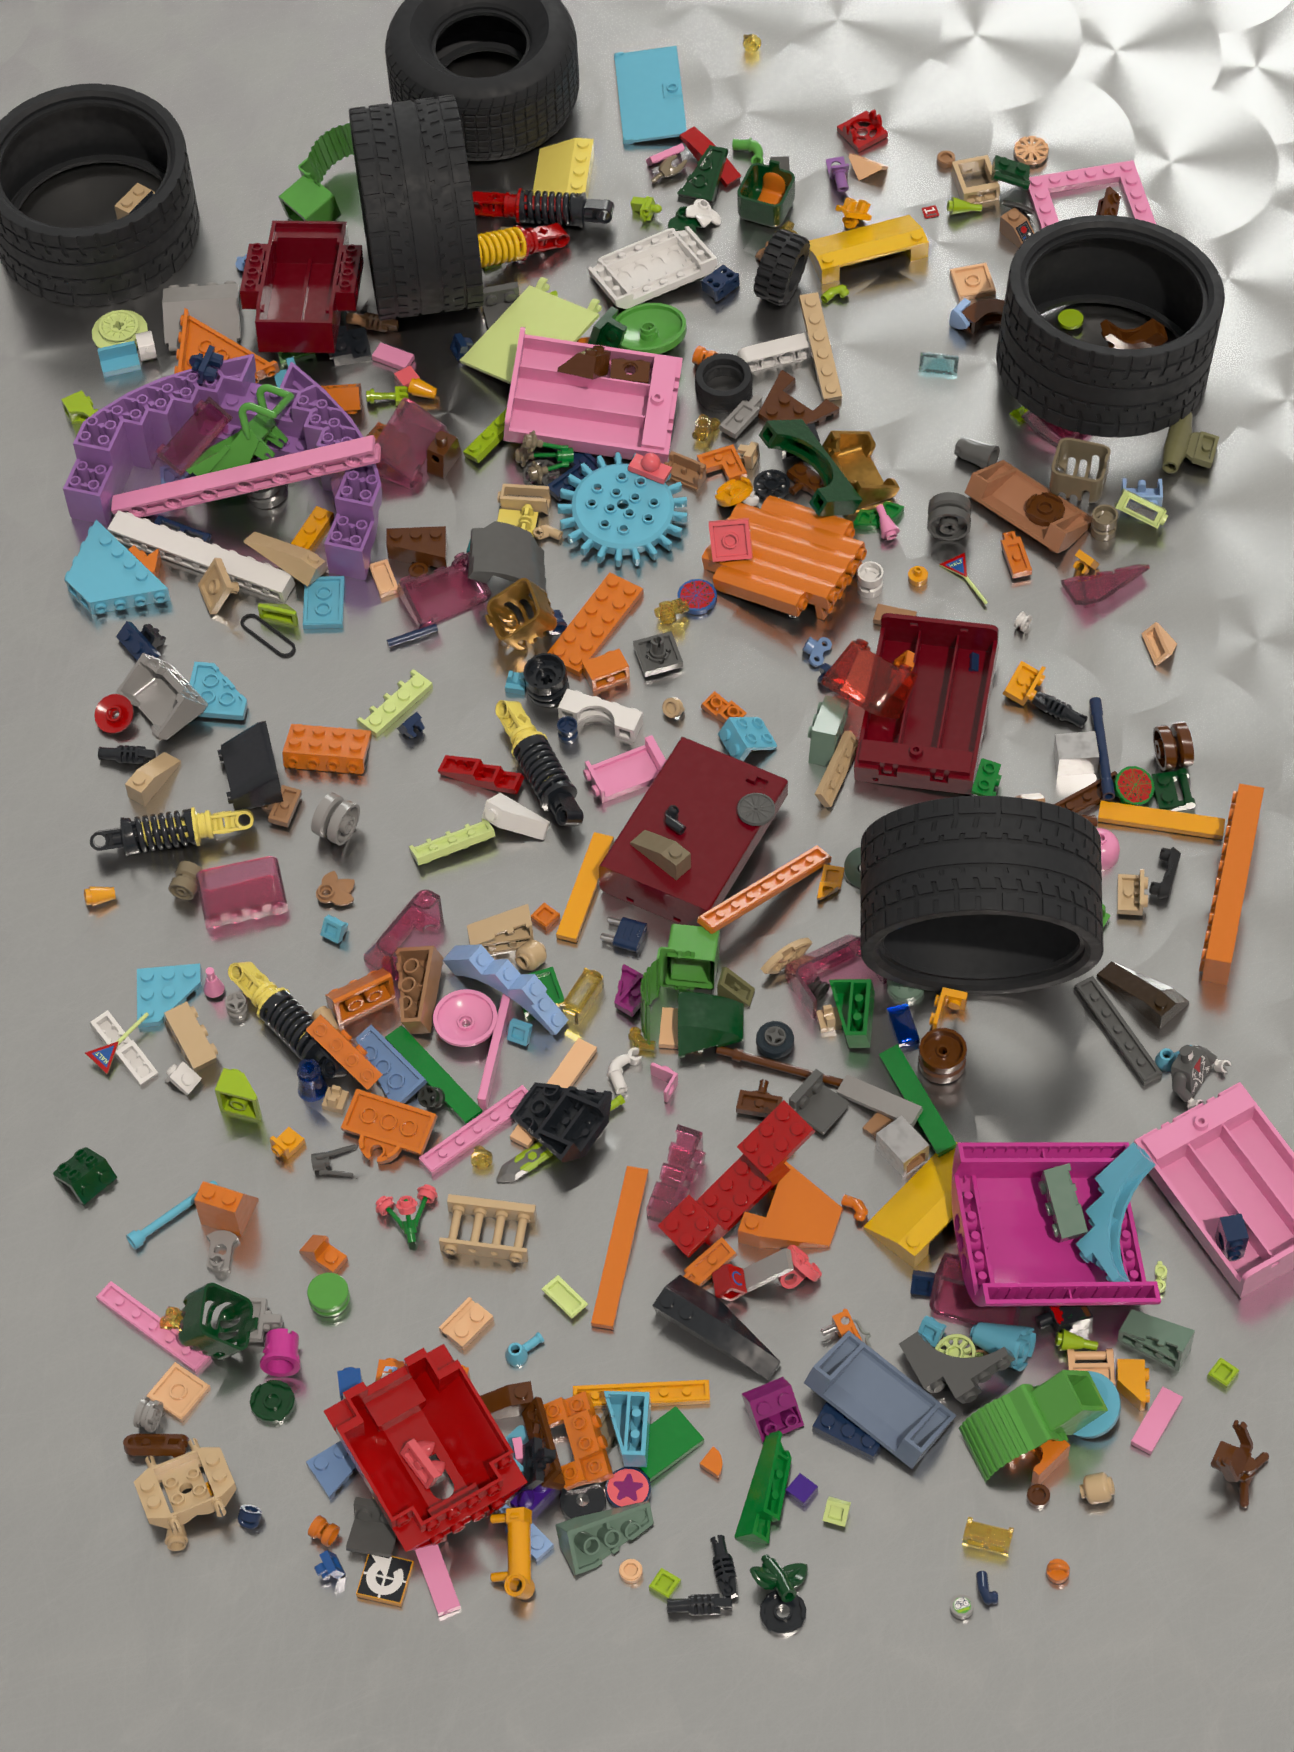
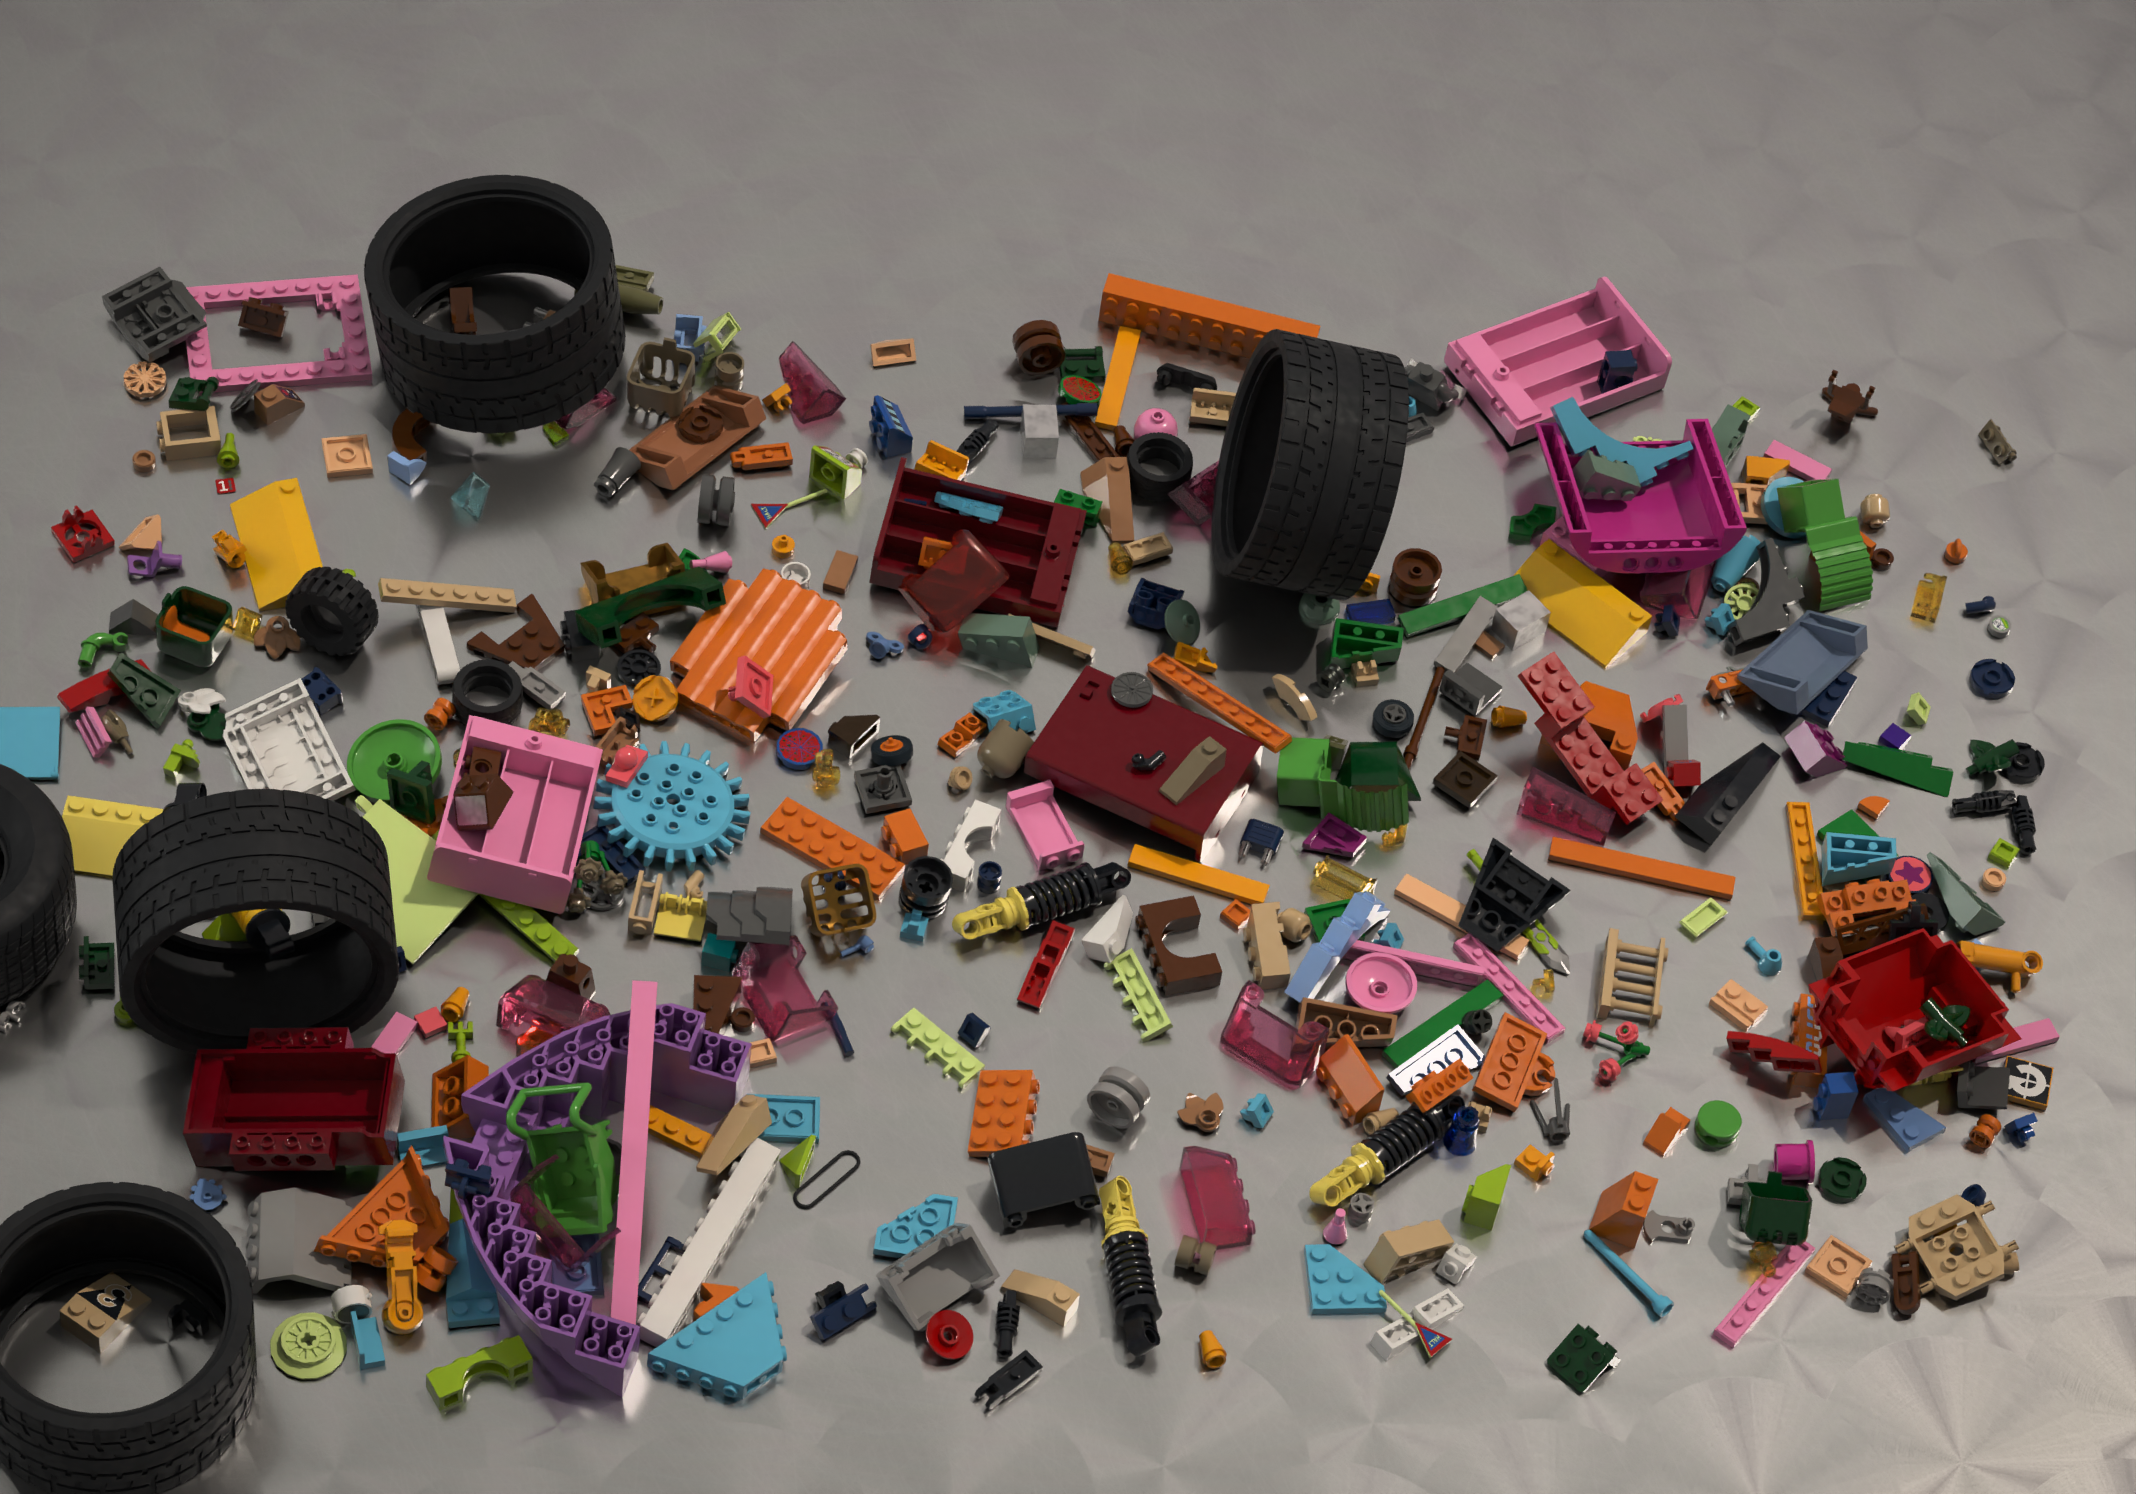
camera: 100 degrees left, 5 degrees down
tan tile [198,558,239,615] -> none
bright green piece [278,123,354,221] -> none
white piece [606,1047,642,1094] -> none
bright pink bracket [650,1062,678,1102] -> none
clear pink windscreen [785,934,887,1019] -> none
orange arm [841,1194,868,1221] -> none
none -> dark grey slope [102,267,207,362]
none -> light orange piece [378,1219,424,1335]
none -> black tile [615,706,640,735]
none -> lime slope [809,445,862,499]
none -> dark brown slope [828,715,880,759]
none -> medium blue hand [840,935,874,957]
none -> blue slope [869,395,913,458]
none -> black wheel [871,735,913,766]
none -> medium azure plate [934,491,1003,524]
none -> black hinge [975,1350,1043,1410]
none -> dark tan cylinder [977,719,1034,779]
none -> reddish brown arch [1135,896,1222,996]
none -> dark brown plate [1432,751,1498,808]
none -> red slope [1726,1031,1822,1073]
none -> dark green plant [1919,997,1971,1048]
none -> dark blue tile [1969,659,2015,699]
none -> dark tan hinge [1978,419,2017,466]

